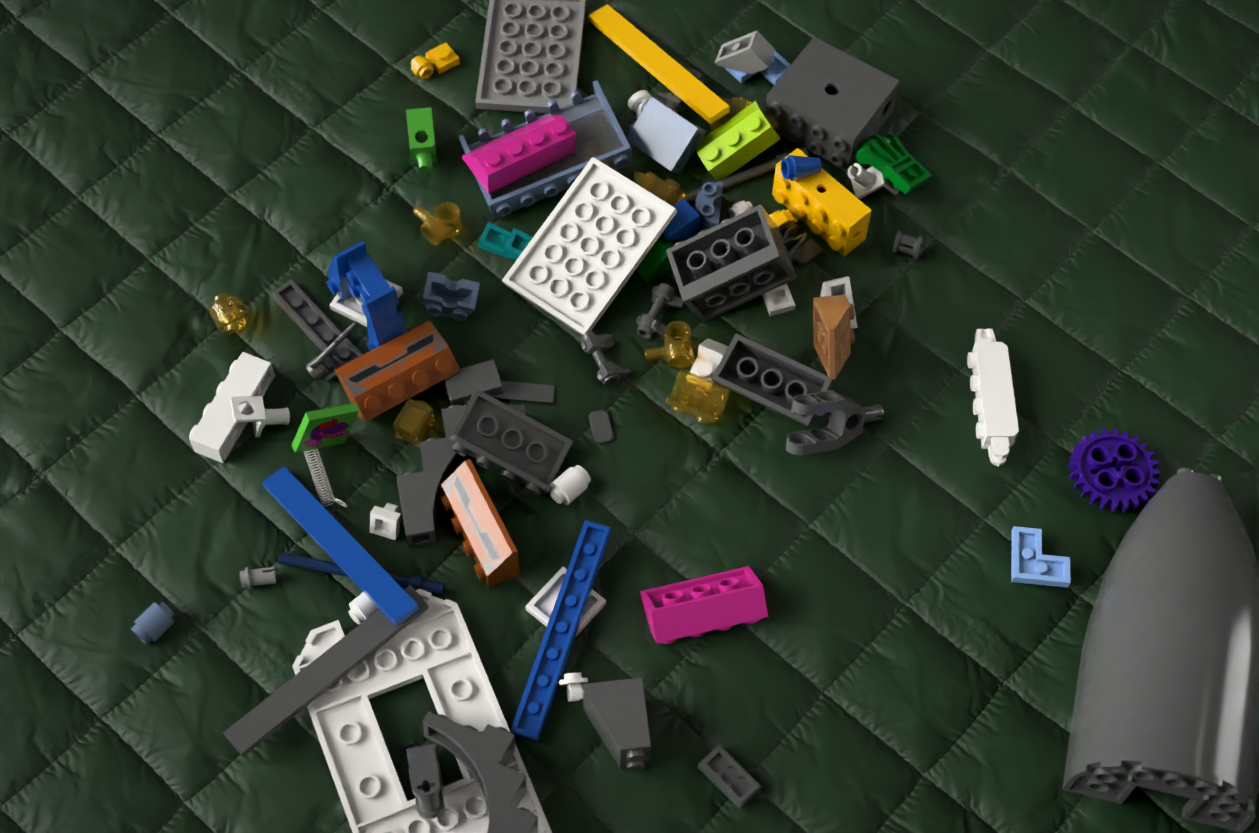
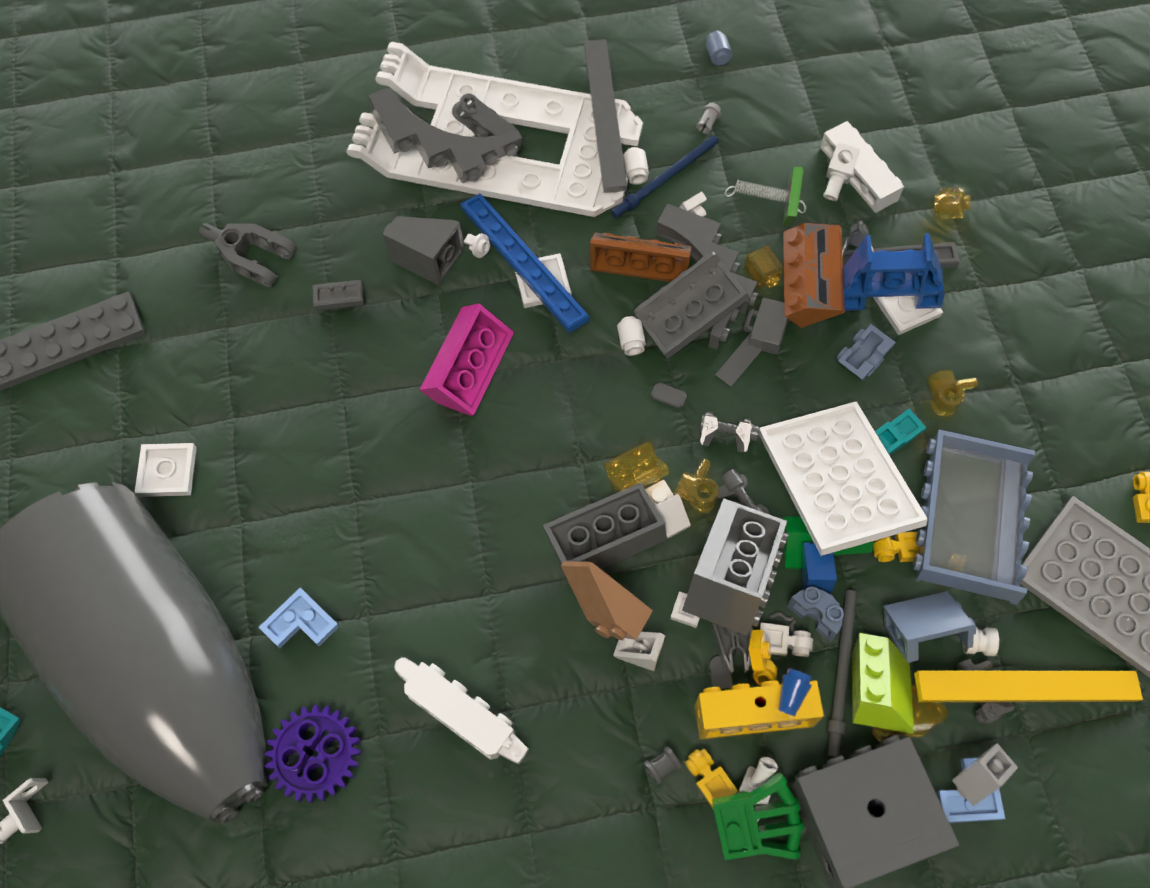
camera: 130 degrees right, 5 degrees up
blue tile [262,466,420,627] -> none
bright green torso [406,107,437,173] -> none
dark pink slope [462,115,576,194] -> none
clear yellow slope [634,171,686,206] -> none
dark grey piece [785,390,884,455] -> none
none -> white plate [135,443,197,497]
none -> yellow plate [685,748,738,809]

